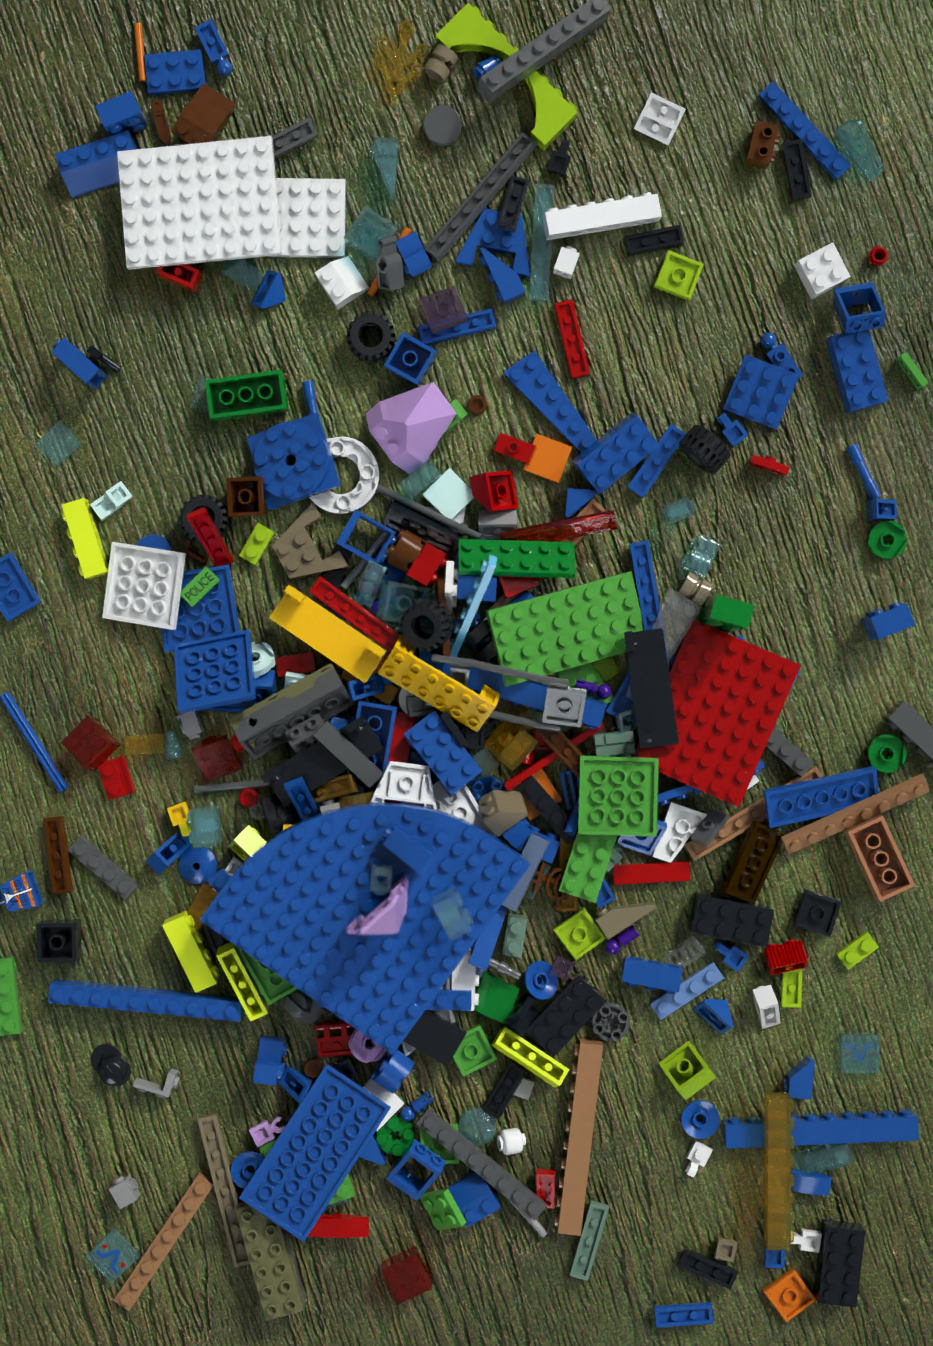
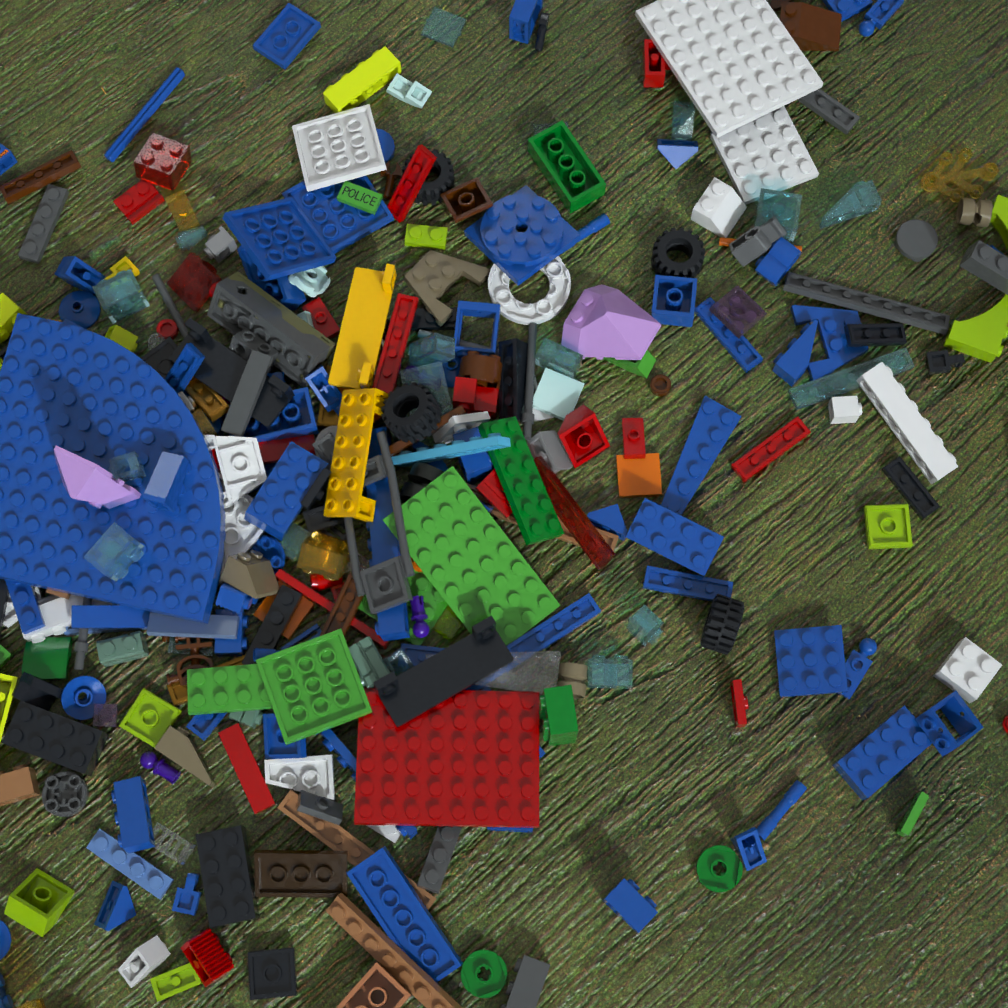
camera: 65 degrees right, 15 degrees down
blue plate [716,413,749,447] -> none

